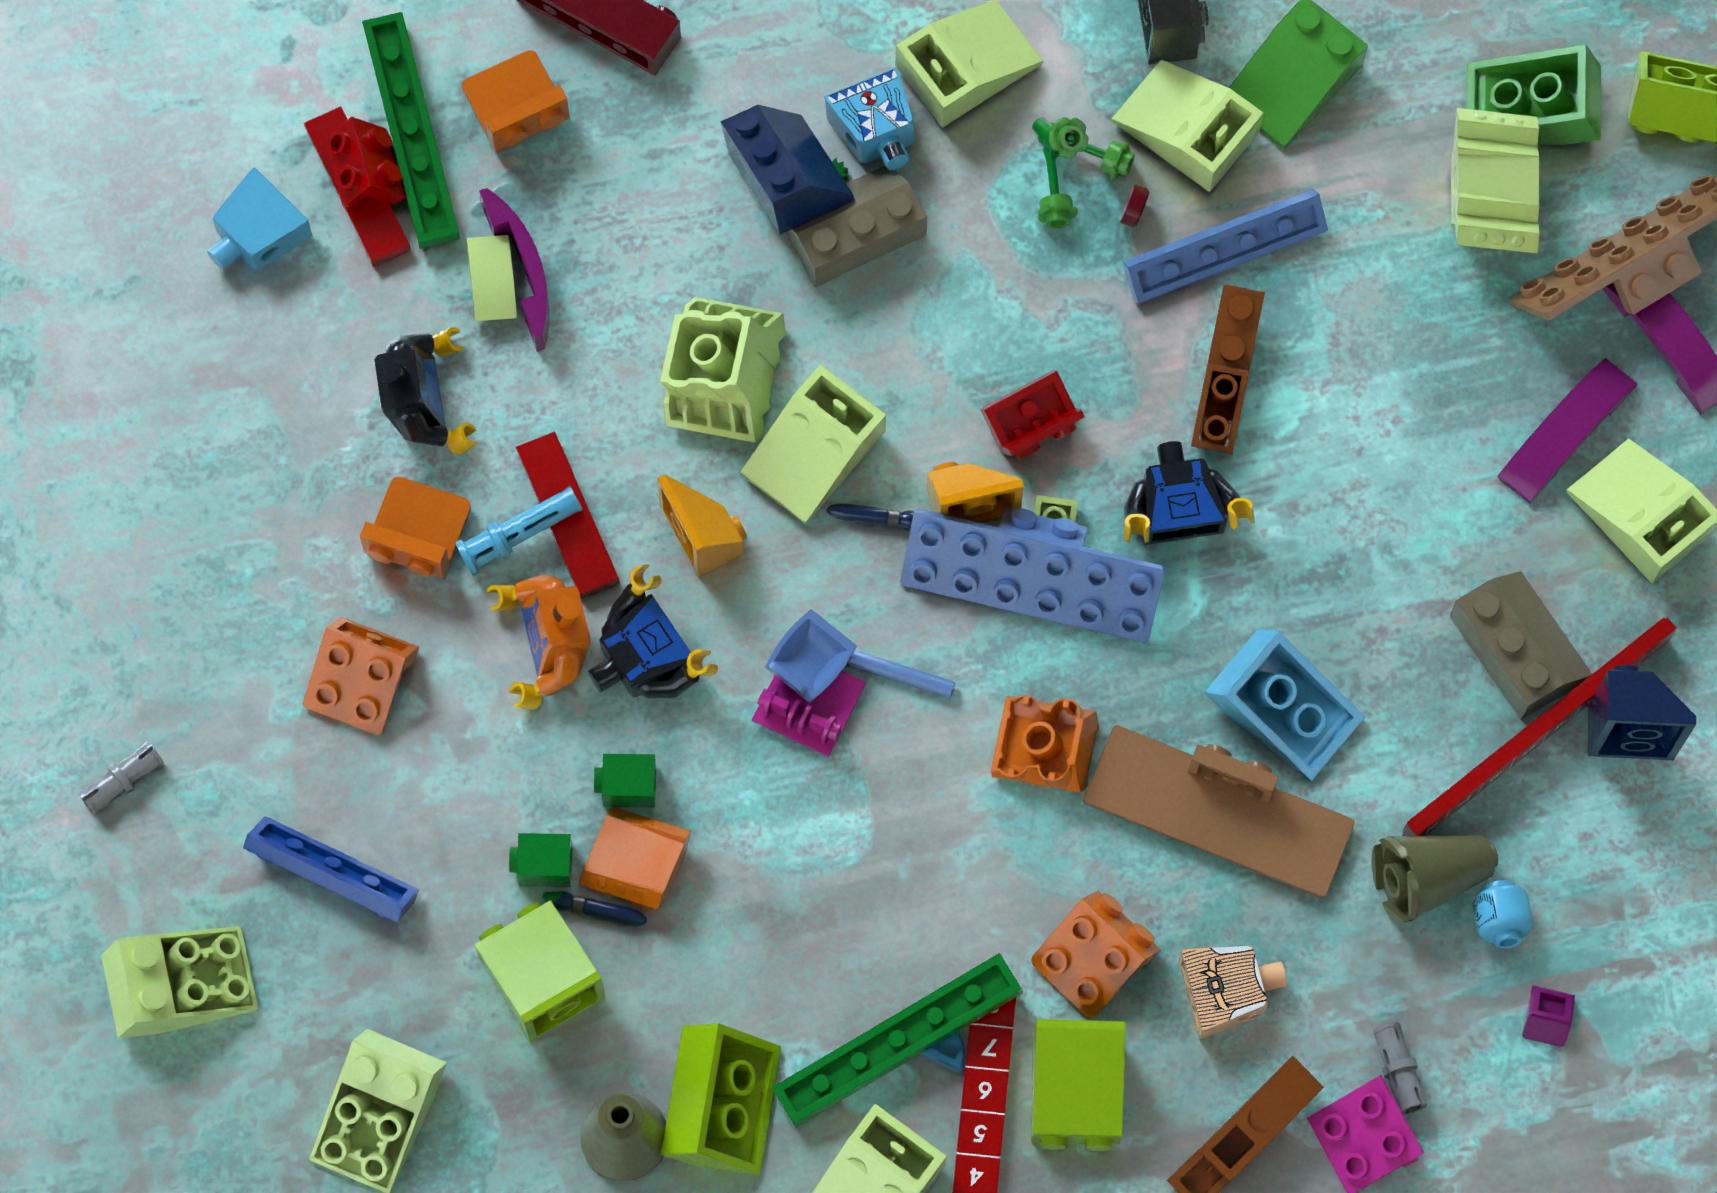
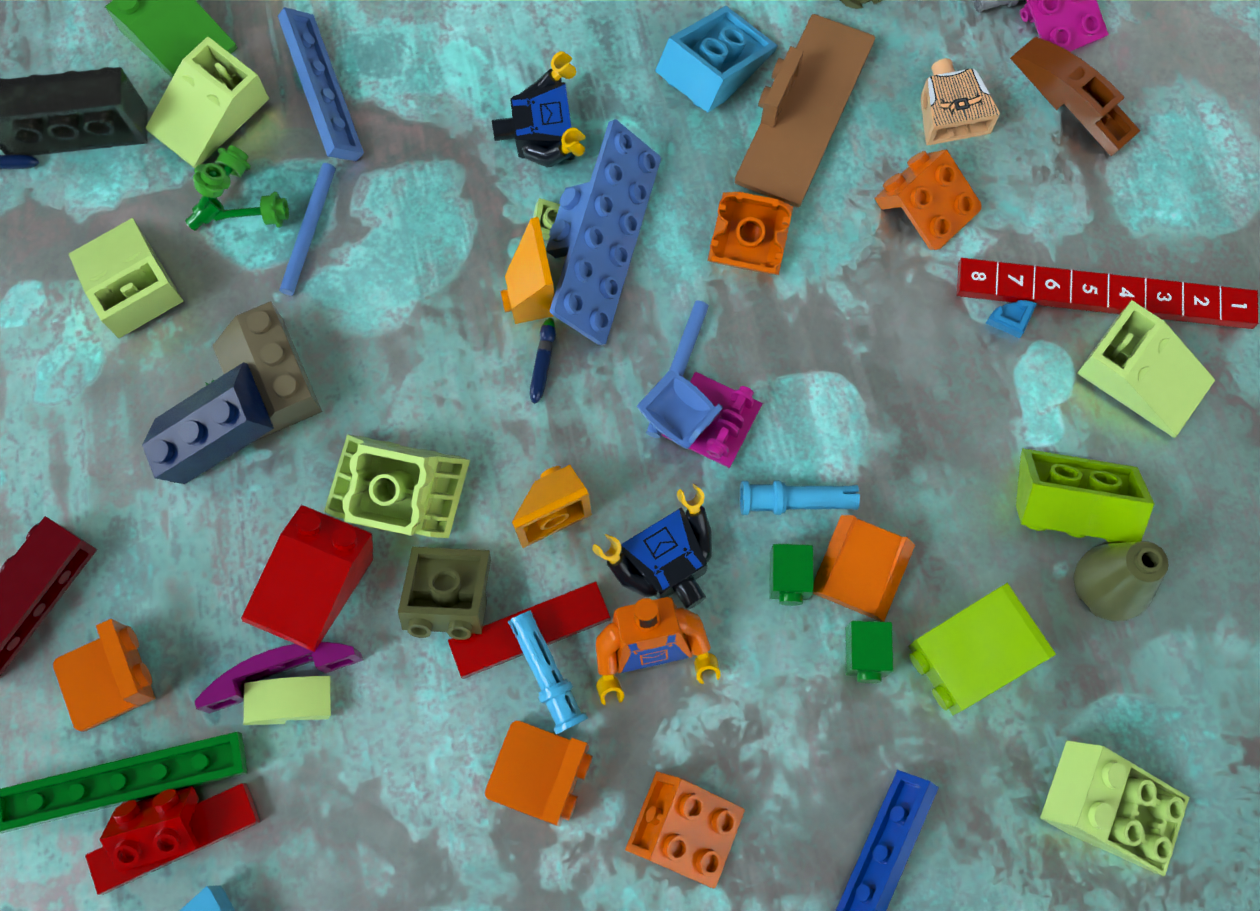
camera: 85 degrees left, 0 degrees up
black torso [374,327,478,455] -> none
dark blue piece [542,891,647,926] -> none
yellowish green slope [740,364,886,524] -> none
green plate [772,953,1023,1128] -> none
medium azure torso [824,67,915,171] -> none
red bracket [980,370,1085,459] -> none
lime slope [1031,1019,1126,1151] -> none
dark red tile [1120,184,1150,228] -> none
dark orange slope [1191,284,1265,455] -> none
none -> red slope [241,505,373,652]
none -> medium blue bar [279,163,336,296]
none -> olive plate [398,547,491,640]
none -> medium azure pin [740,480,860,515]

